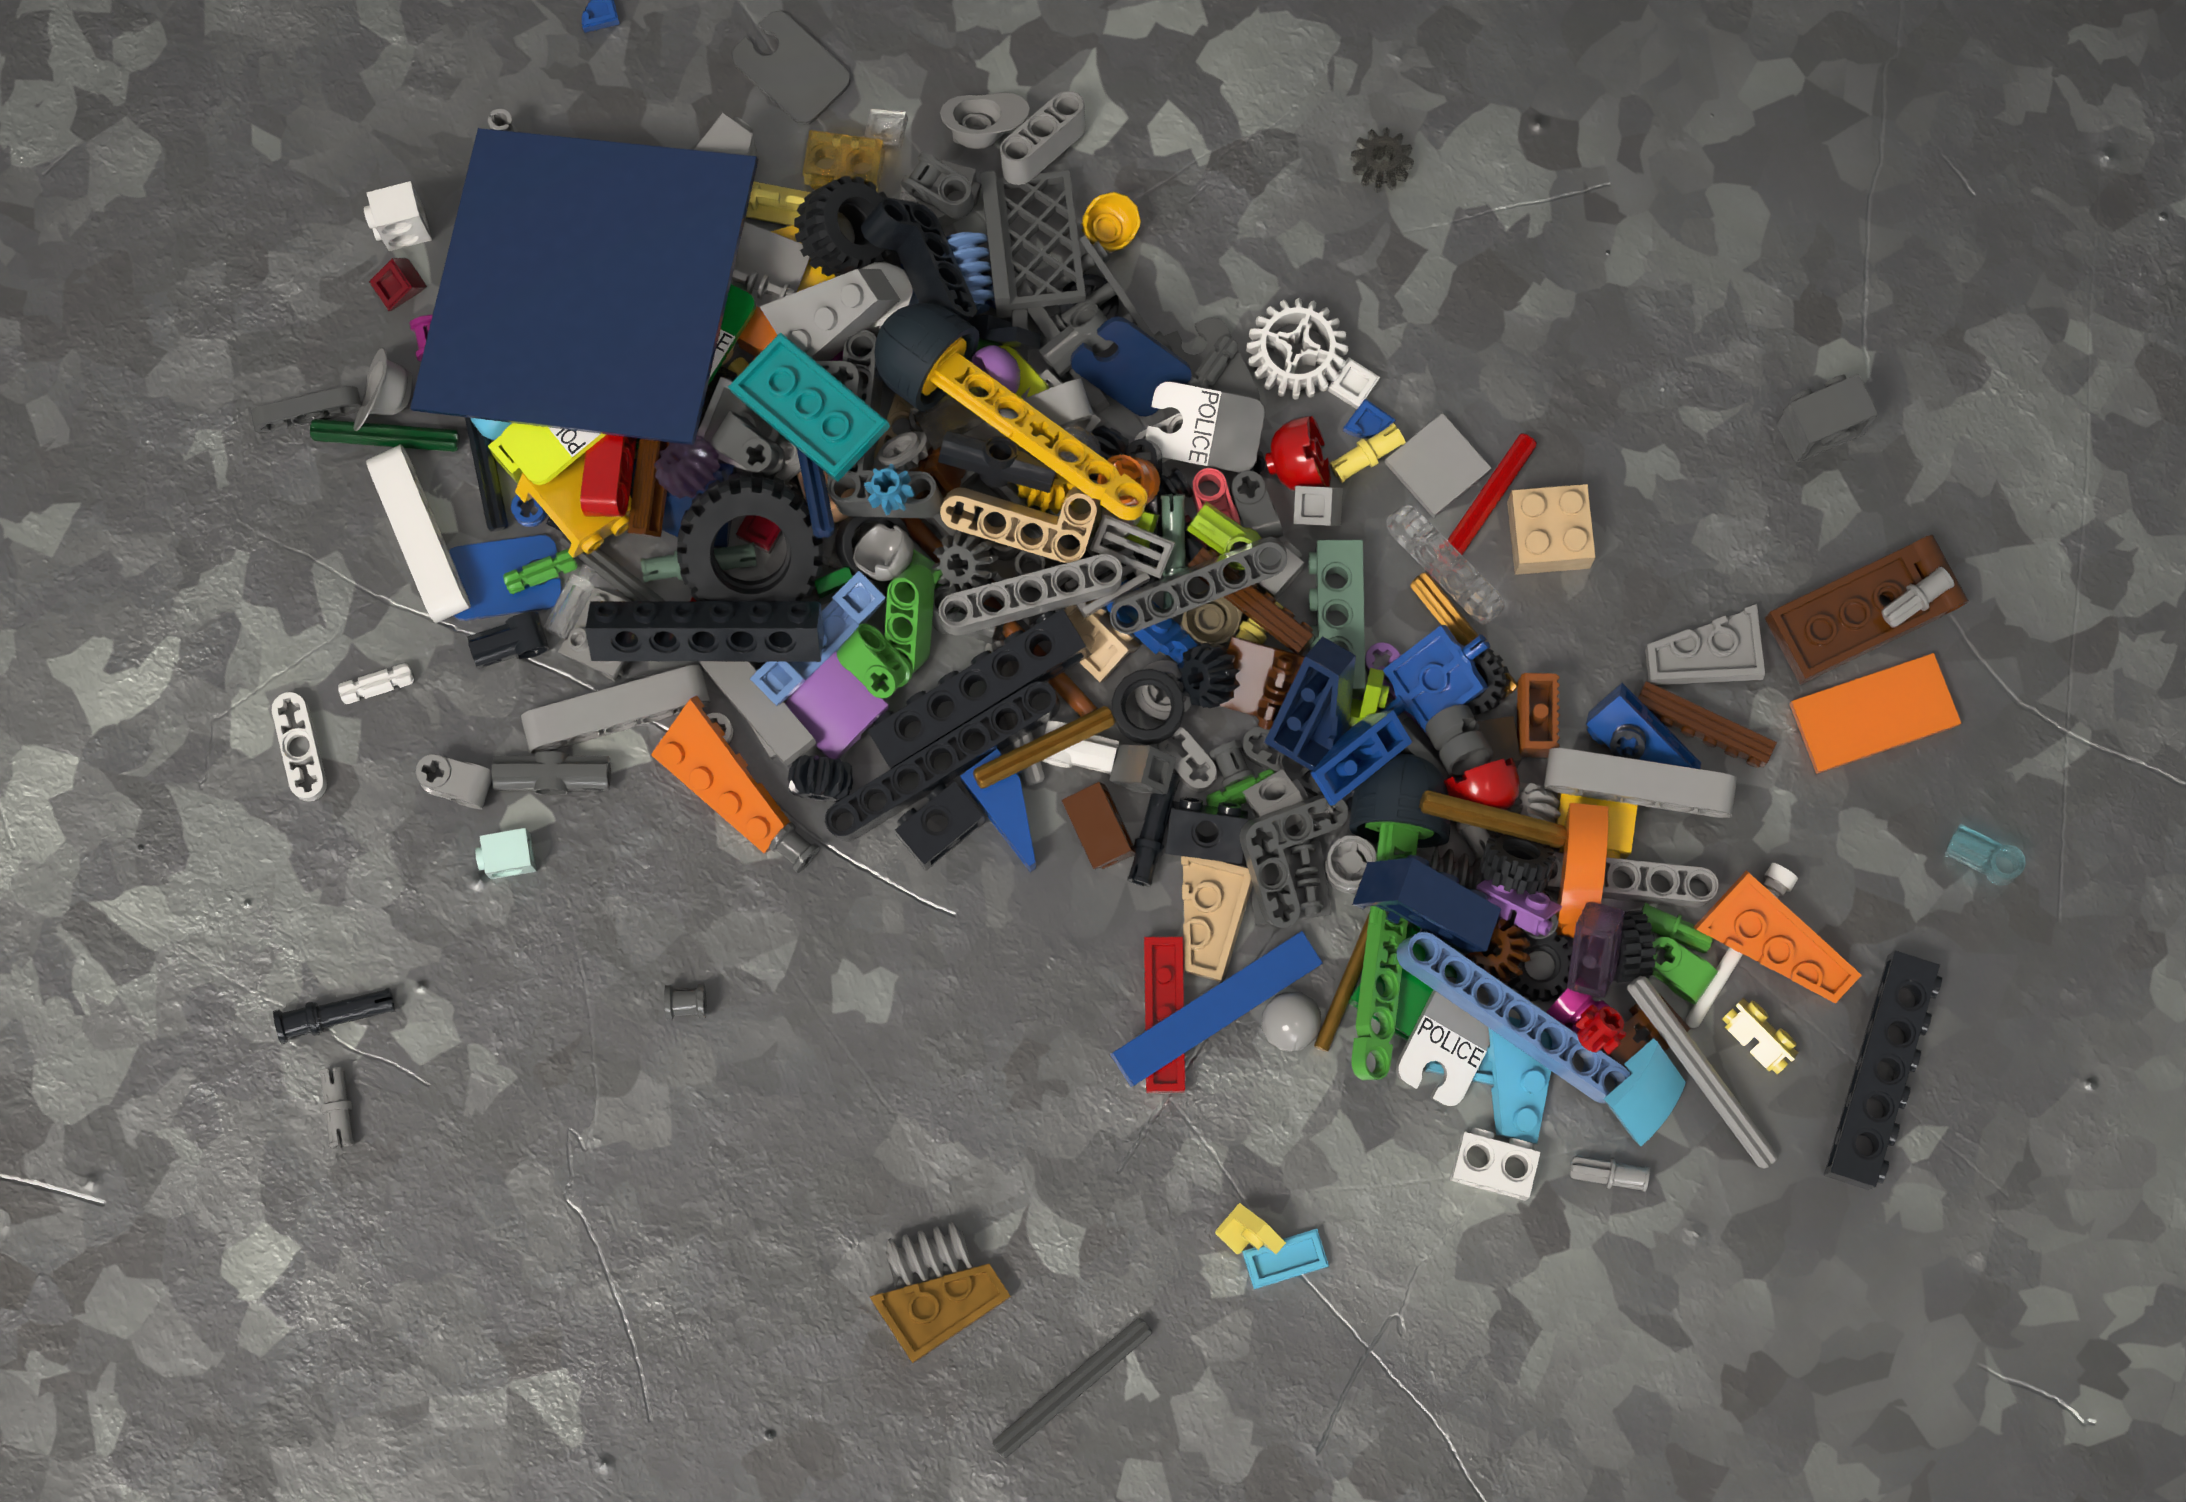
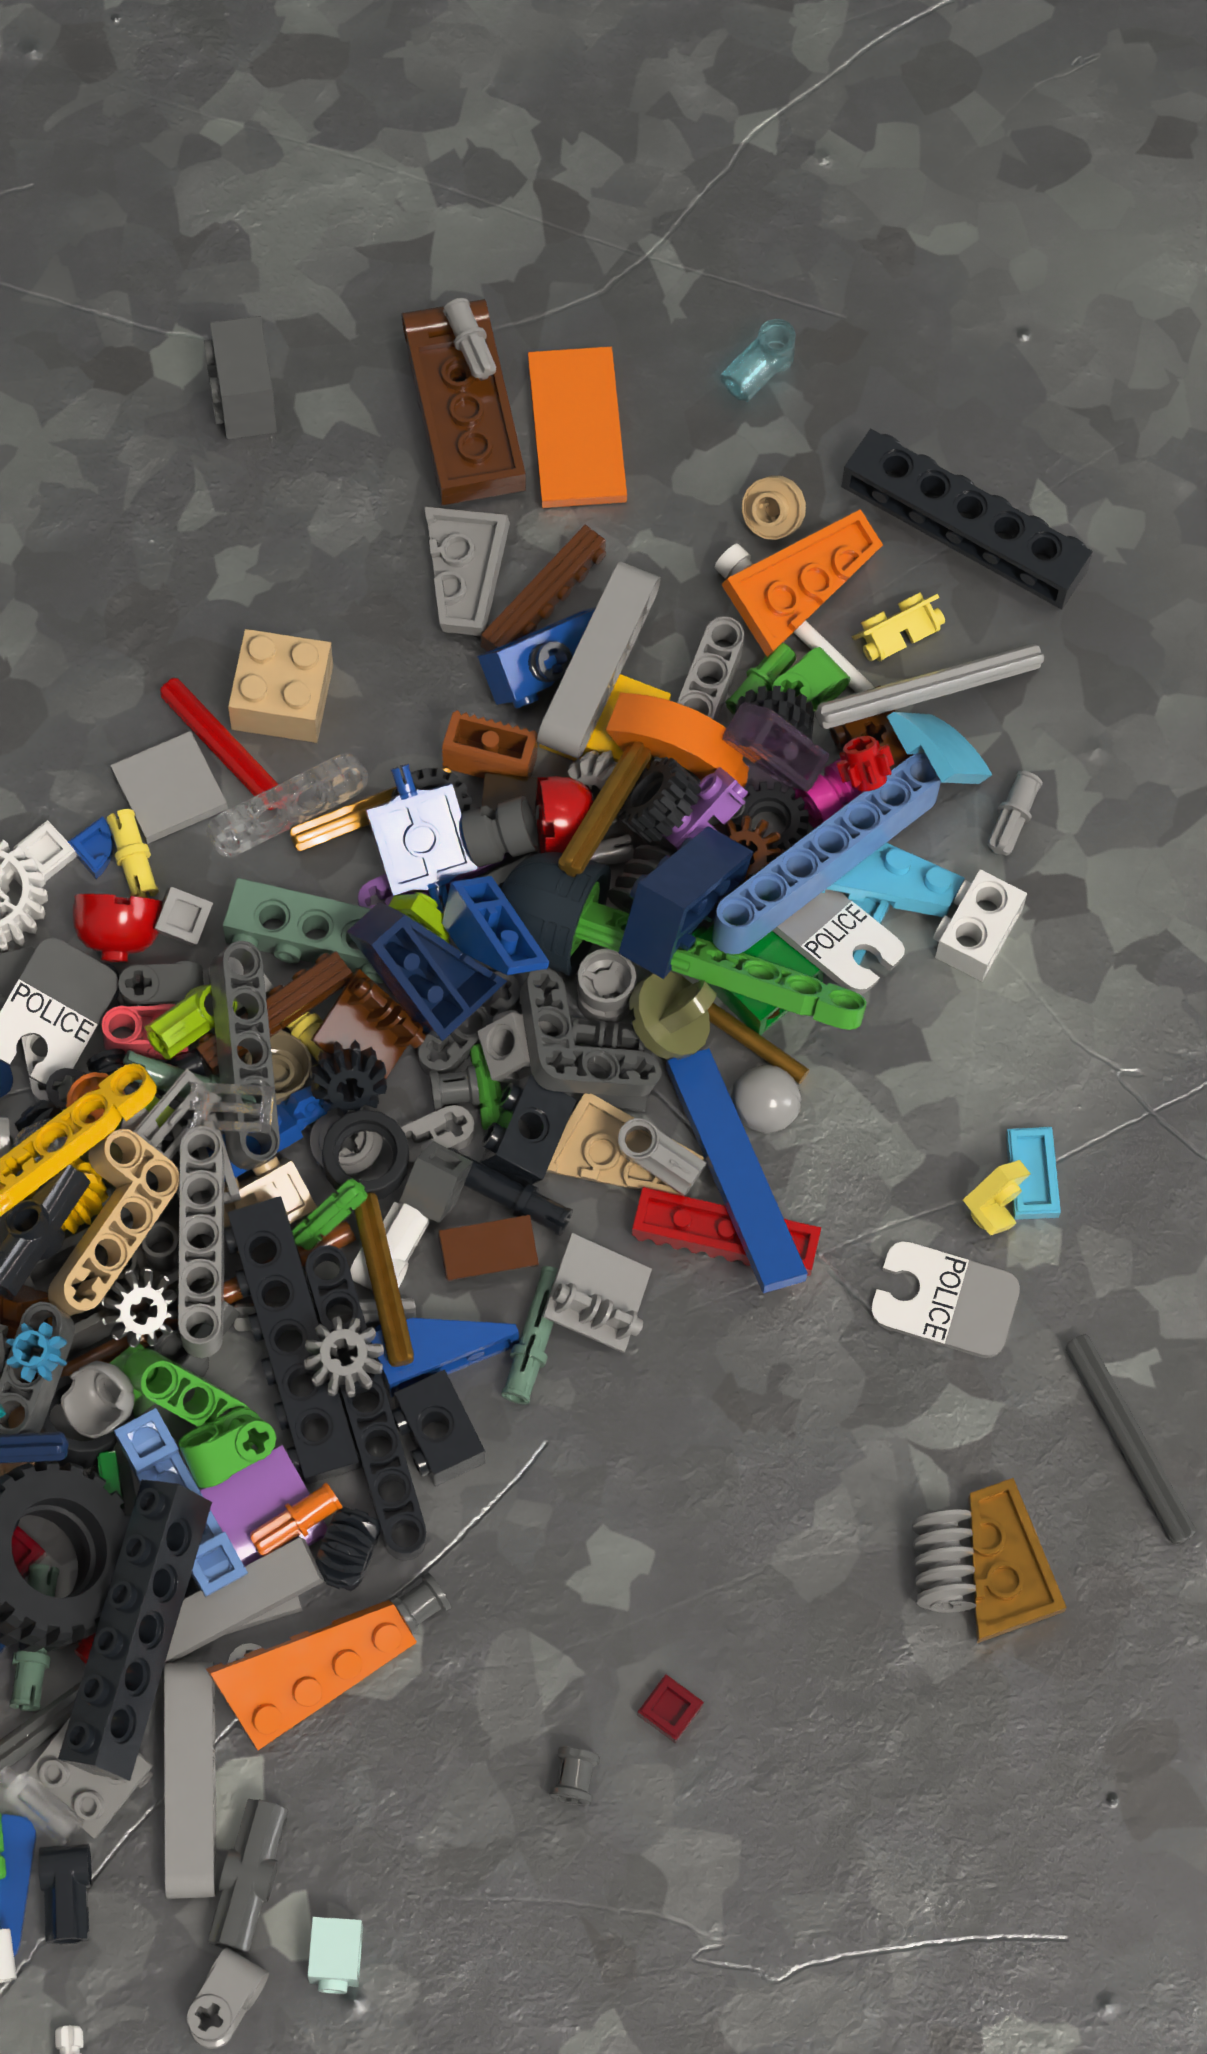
camera: 80 degrees left, 10 degrees down
none -> clear tile [187,1082,275,1134]
none -> orange axle [250,1483,343,1556]
none -> bright green axle [292,1178,368,1250]
none -> light grey gear [304,1317,384,1397]
none -> sand green pin [501,1266,558,1405]
none -> light grey hinge [542,1233,652,1353]
none -> light grey piece [618,1118,707,1196]
none -> olive tile [629,971,717,1060]
none -> dark red tile [637,1674,704,1743]
none -> tan plate [742,475,806,540]
none -> piece [871,1241,1020,1358]

